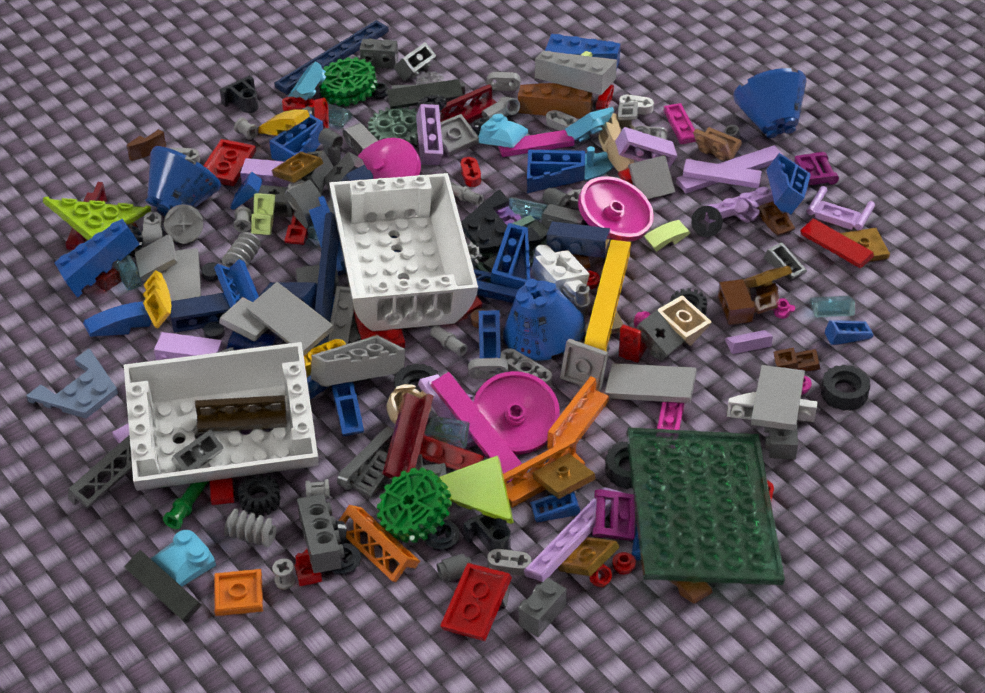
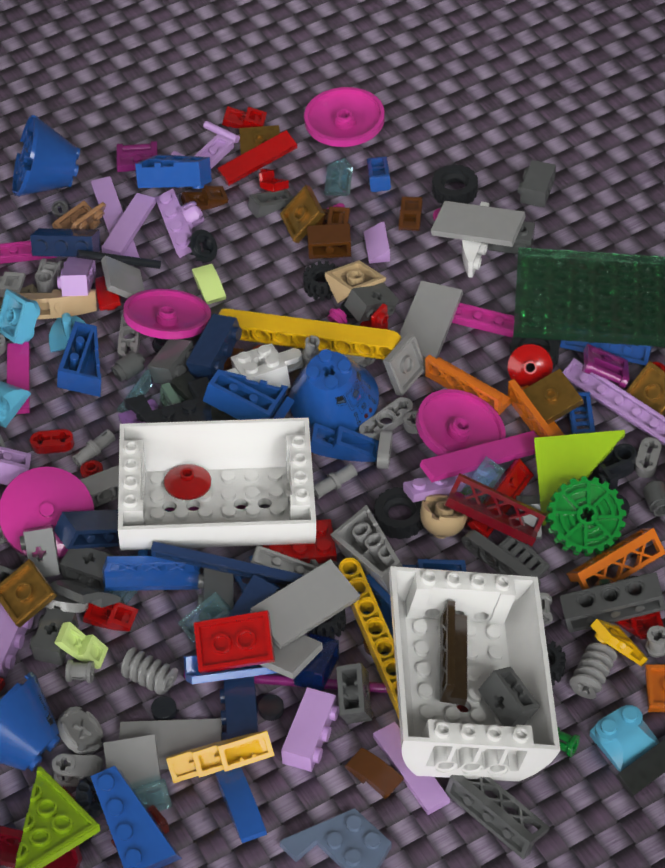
camera: 80 degrees left, 5 degrees up
blue slope [230,172,262,210] -> none
none -> dark blue brick [30,228,101,257]
none -> black bar [77,249,161,269]
none -> red dish [164,464,211,500]
none -> clear light blue slope [178,592,232,642]
none -> red plate [194,610,275,674]
none -> red slope [222,106,267,129]
none -> red slope [259,168,289,192]
none -> dark pink dish [304,87,385,147]
none -> red dish [508,344,553,387]
none -> dark grey brick [518,160,556,208]
none -> yellow wing [590,619,649,666]

